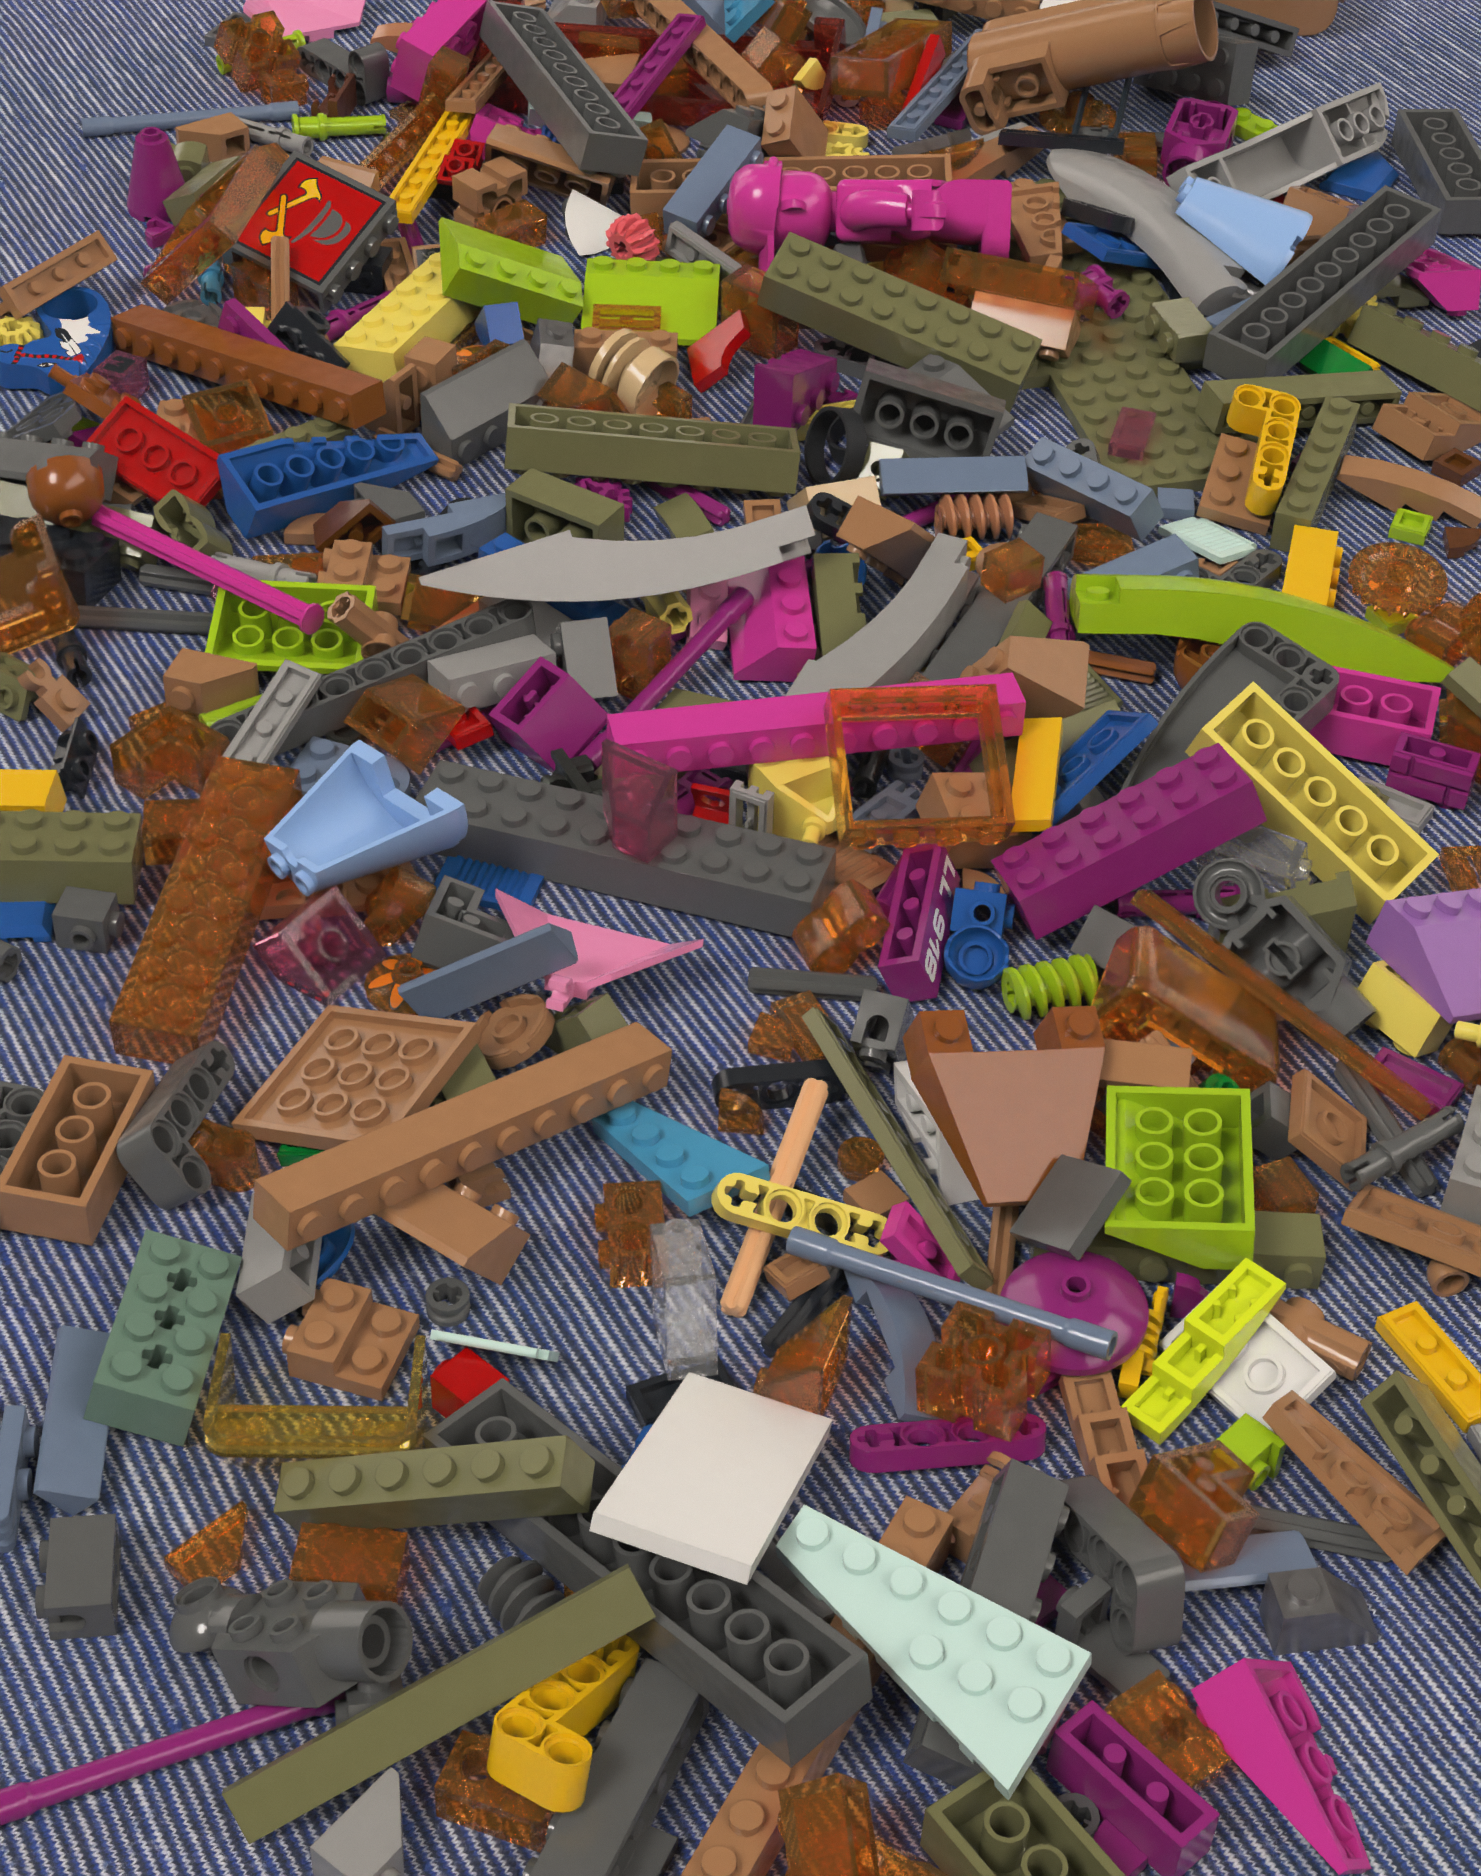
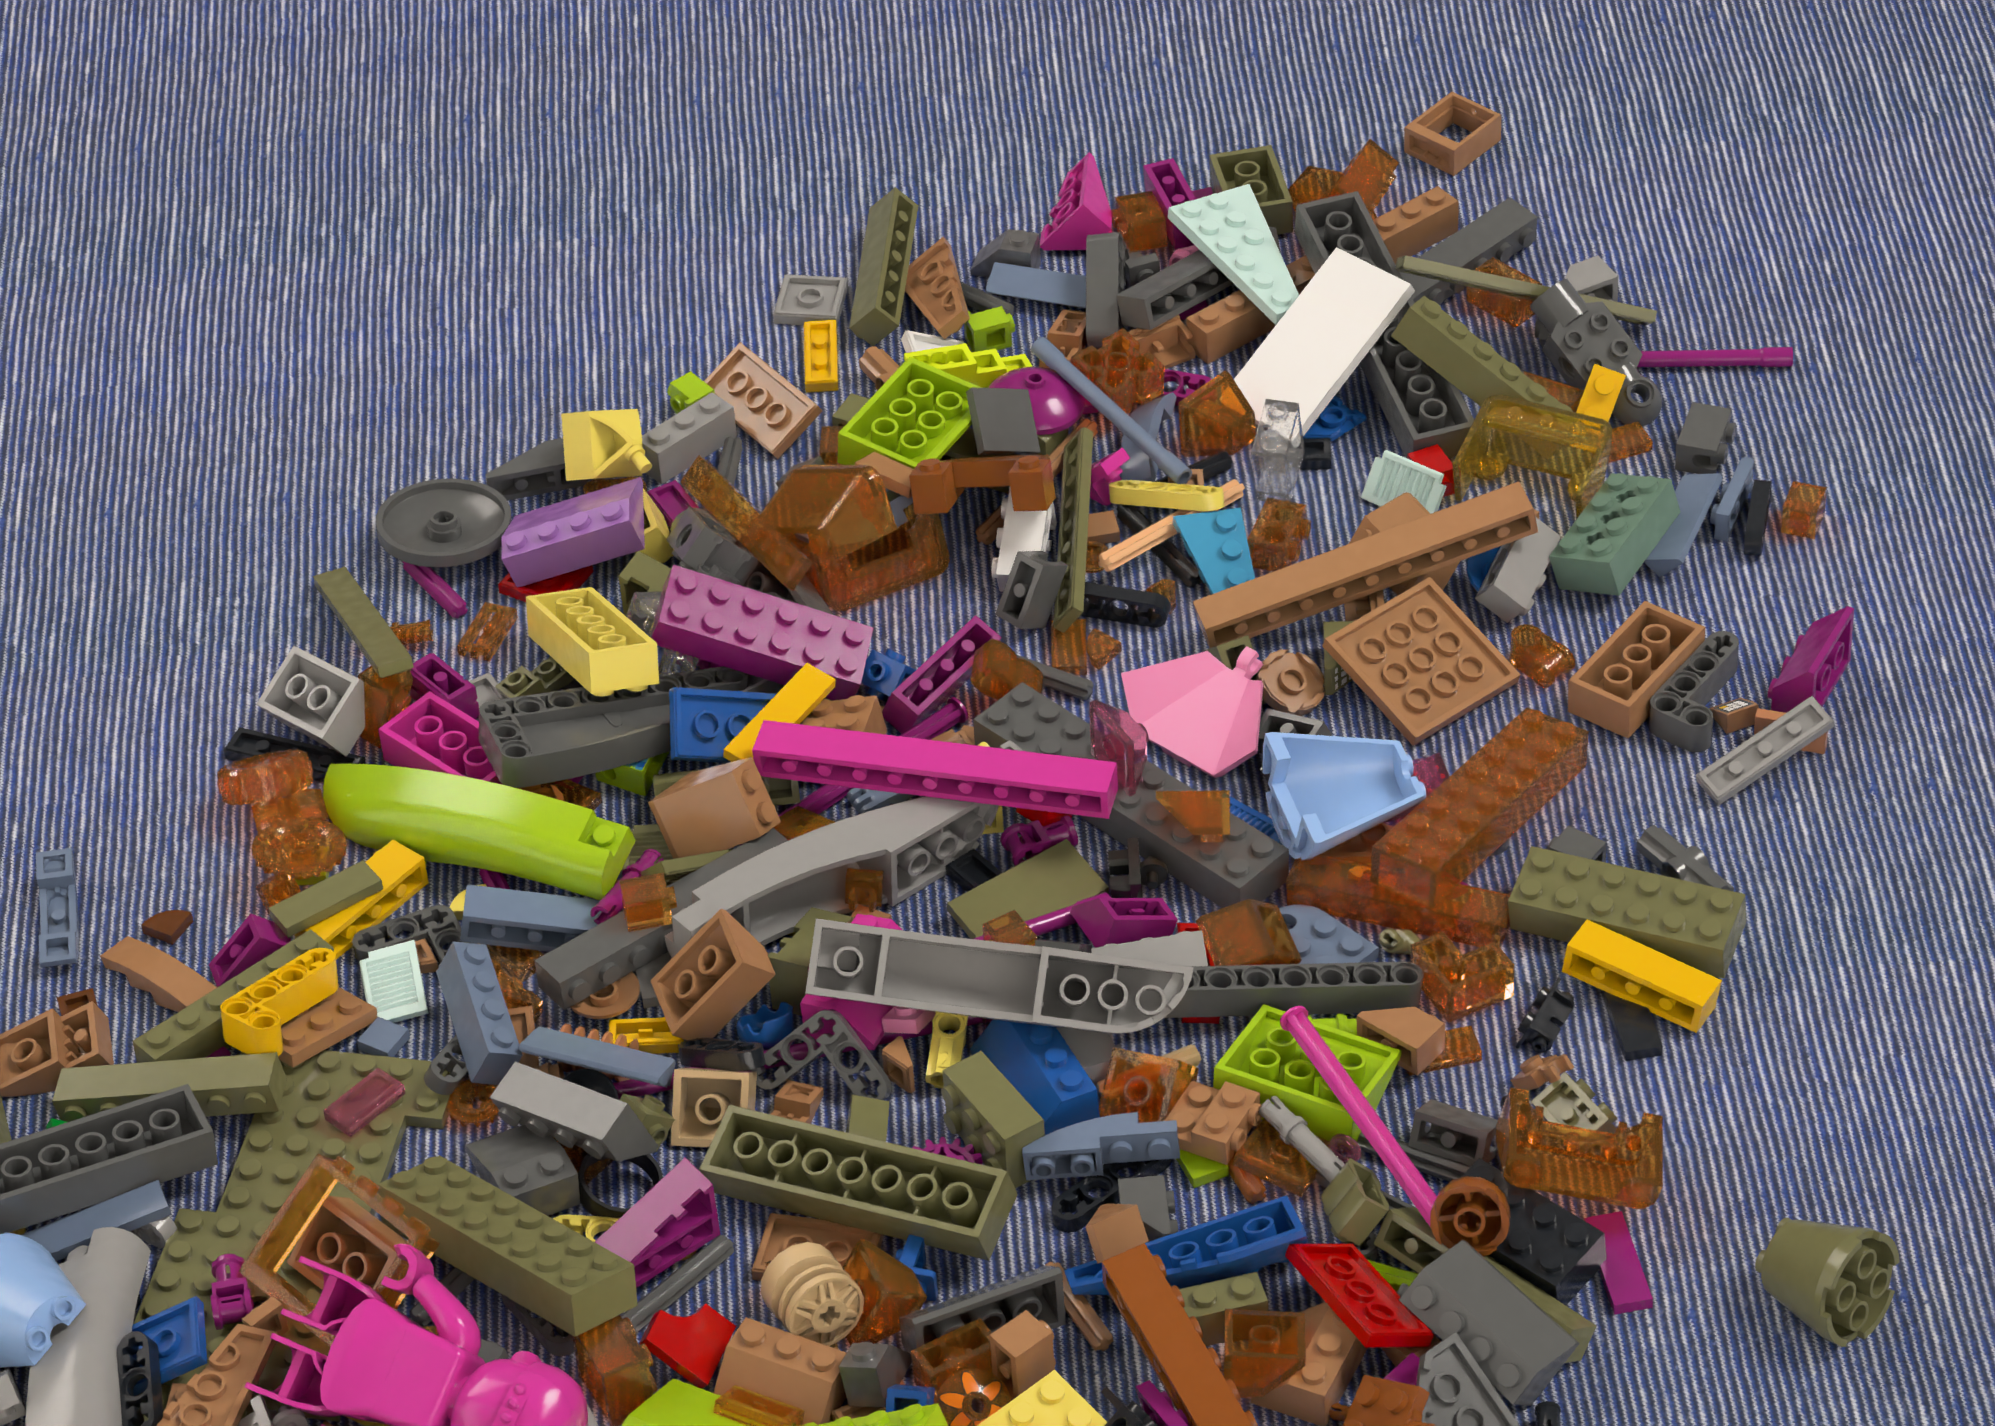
camera: 150 degrees left, 0 degrees up
dark grey beam [117,1041,235,1210] -> none
light grey tile [205,659,322,806] -> none
reddish brown slope [313,499,396,555] -> none
medium nougat piece [327,591,410,659] -> none
medium nougat slope [365,363,420,434] -> none
sand blue slope [397,923,578,1018] -> none
yellow beam [487,1634,640,1813] -> none
black tyre [804,406,867,485] -> none
clear orange window [823,684,1015,850] -> none
blue hair [944,924,1009,990] -> none
lime piece [1001,953,1099,1021] -> none
clear orange brick [1128,1440,1260,1573] -> none
olive brick [1145,297,1214,365] -> none
medium nougat tile [1288,1068,1367,1192] -> none
dark grey pin [1340,1106,1464,1192] -> none
lime tile [1388,508,1433,546] -> none
none -> magenta slope [209,913,291,988]
none -> olive tile [268,860,383,938]
none -> medium nougat slope [1085,1204,1149,1264]
none -> clear orange slope [1156,790,1230,842]
none -> dark grey brick [1408,1099,1503,1166]
none -> yellow plate [1575,364,1626,439]

